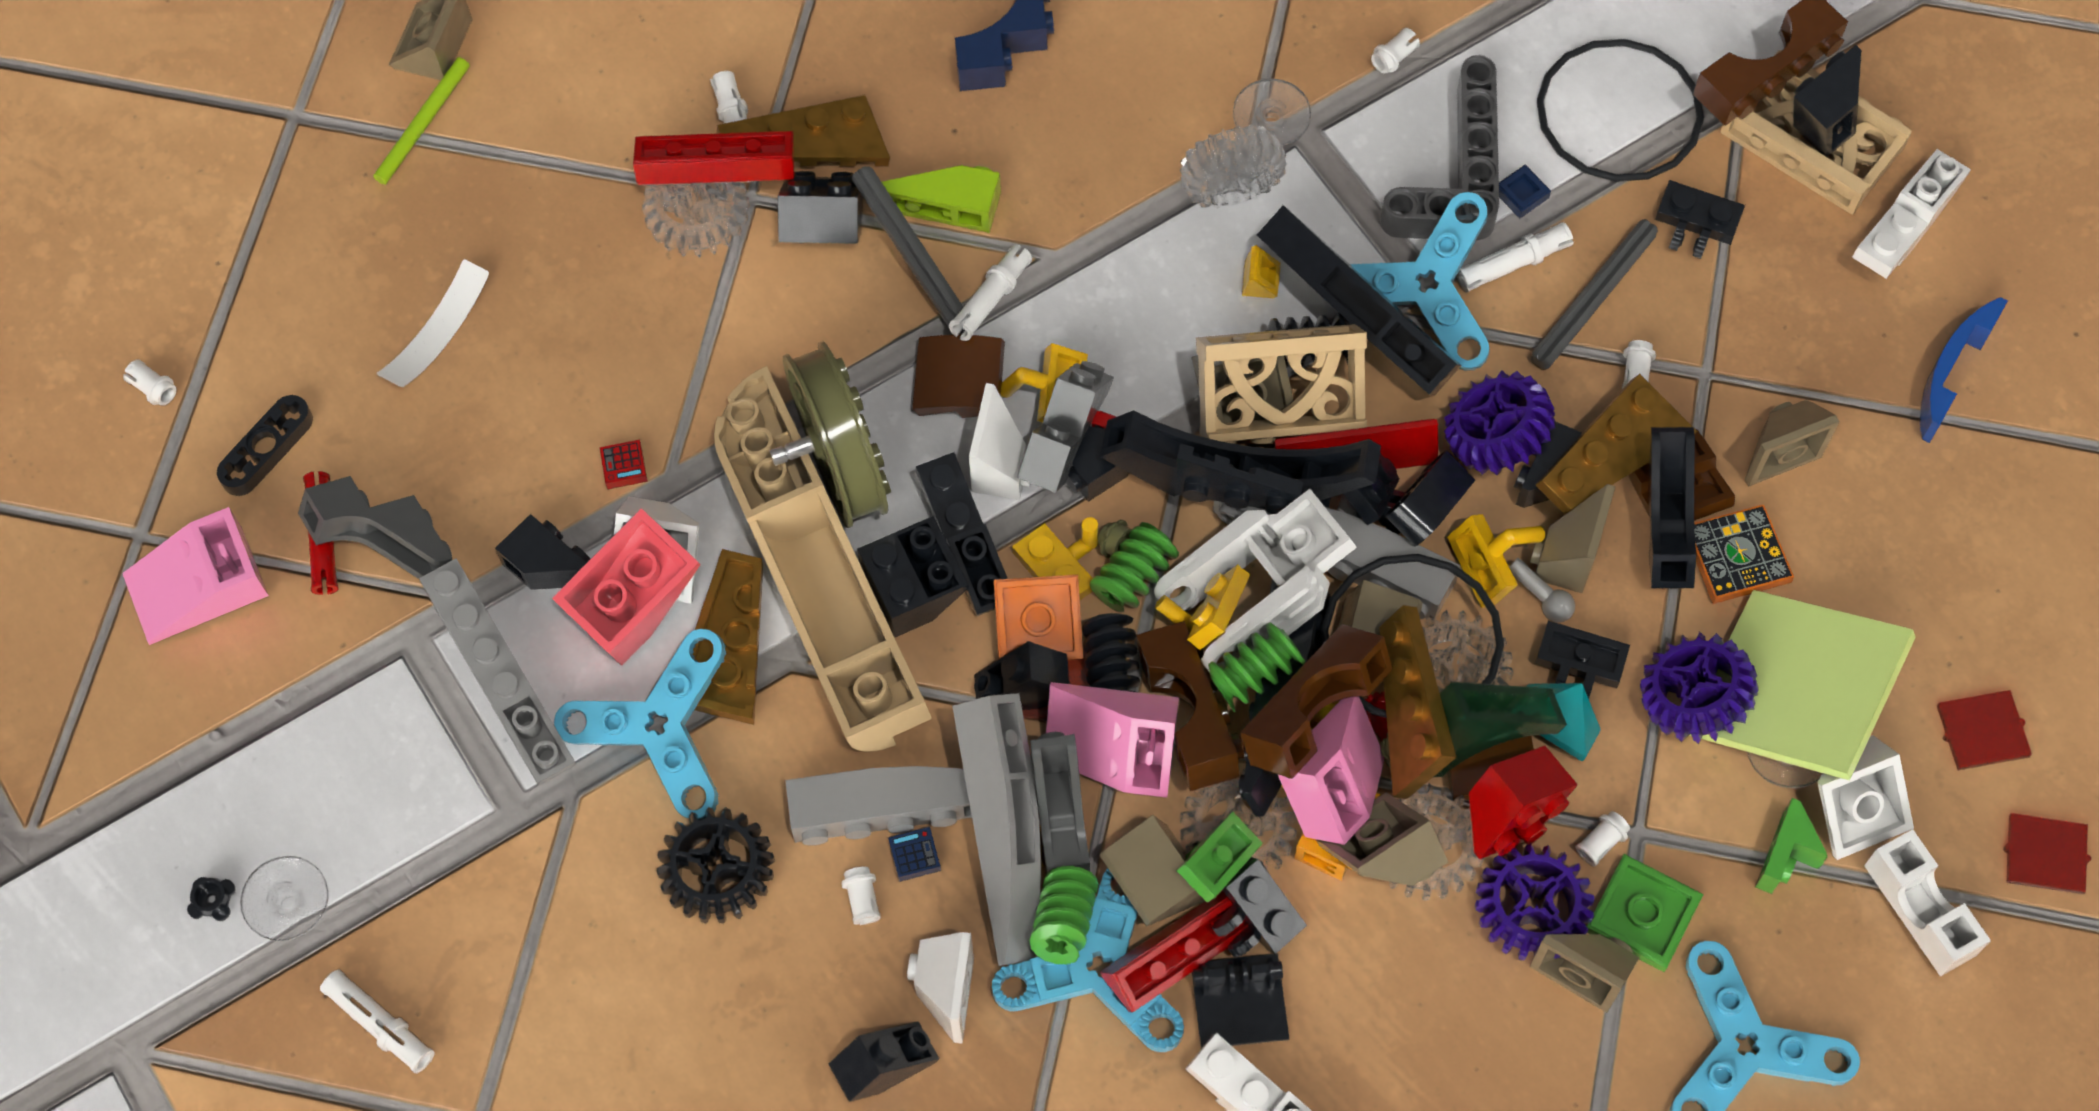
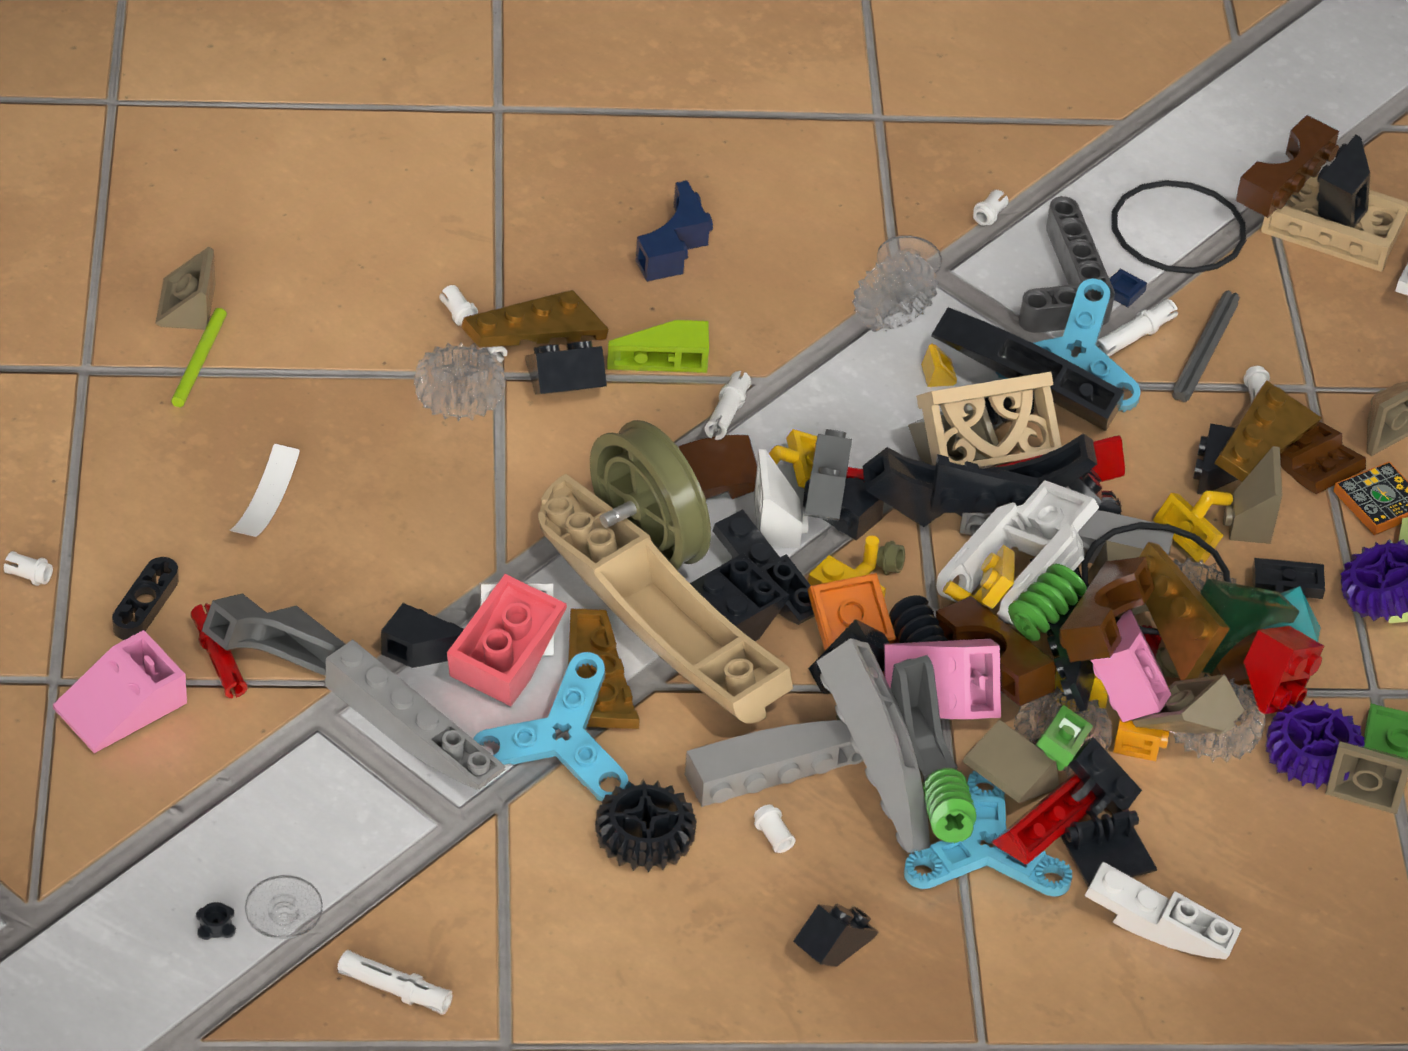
camera: 20 degrees left, 20 degrees down
red tile [599,440,648,489] -> none
red slope [633,131,795,185] -> none
dark grey axle [852,166,965,335] -> none
dark blue tile [888,827,941,882] -> none
white slope [907,932,974,1044] -> none
bright green piece [1090,522,1179,612] -> none
black beam [1386,450,1475,547] -> none
dark purple gear [1444,370,1556,475] -> none
light grey bar [1509,558,1575,623] -> none
white pin [1575,811,1630,867] -> none
black arch [1648,427,1696,588] -> none
black hinge [1655,180,1745,259] -> none

